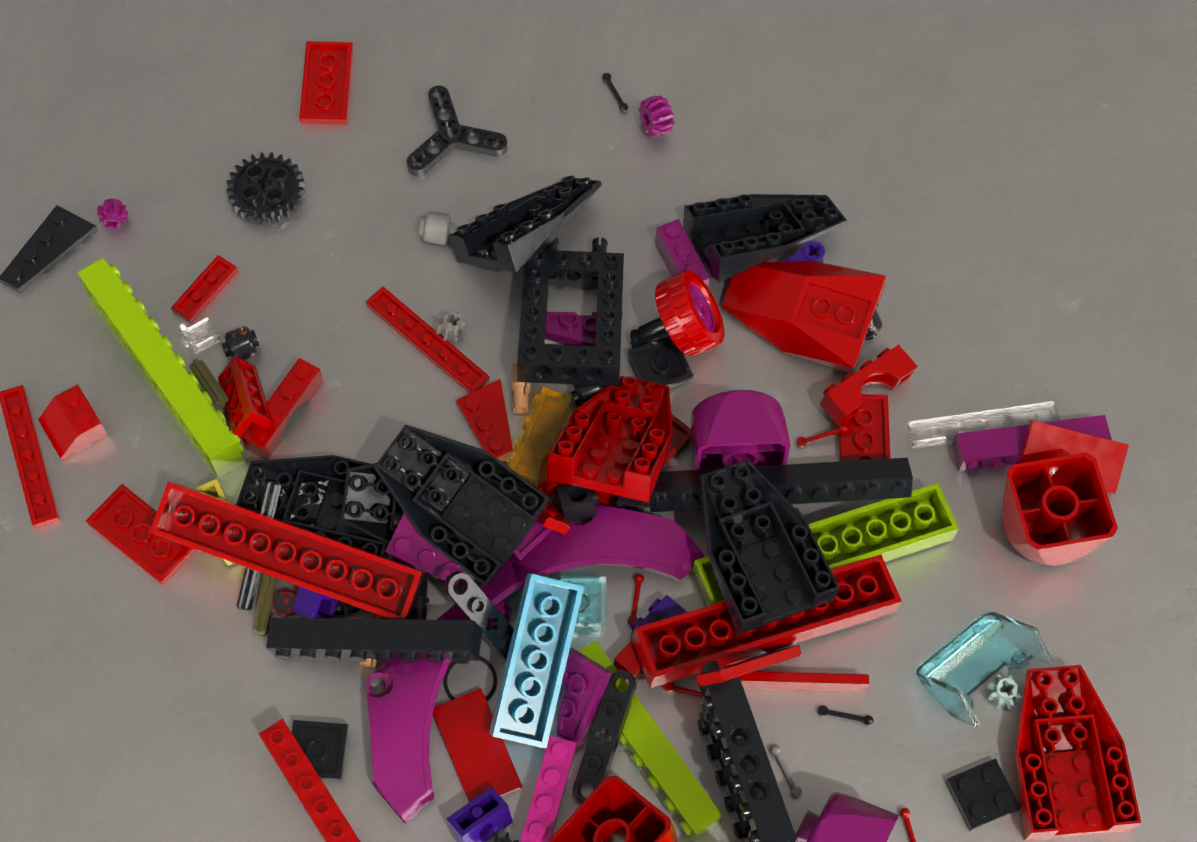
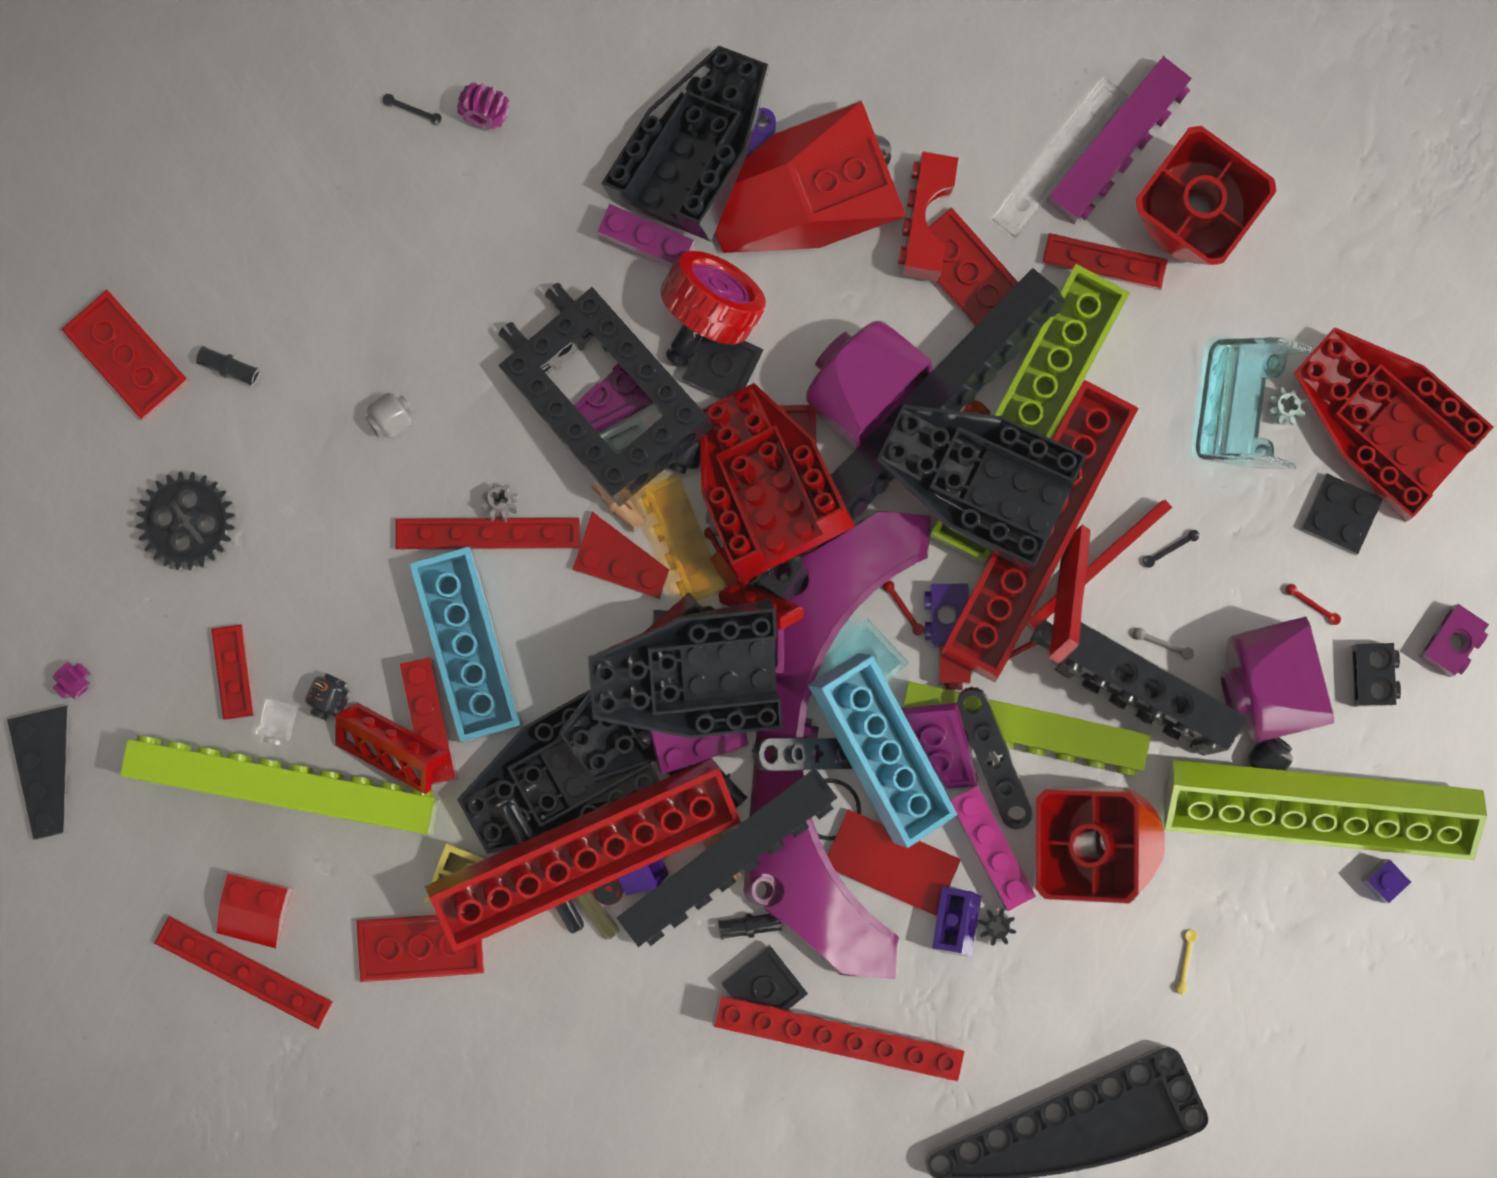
camera: 40 degrees left, 20 degrees up
olive axle [190,359,229,408] -> none
black piece [407,85,507,177] -> none
black wedge [449,176,602,273] -> none
red hinge [796,424,848,448] -> none
red tile [1018,420,1129,494] -> none
none -> black pin [196,345,260,386]
none -> medium azure brick [410,547,523,744]
none -> black pin [718,913,782,940]
none -> red tile [1042,233,1168,290]

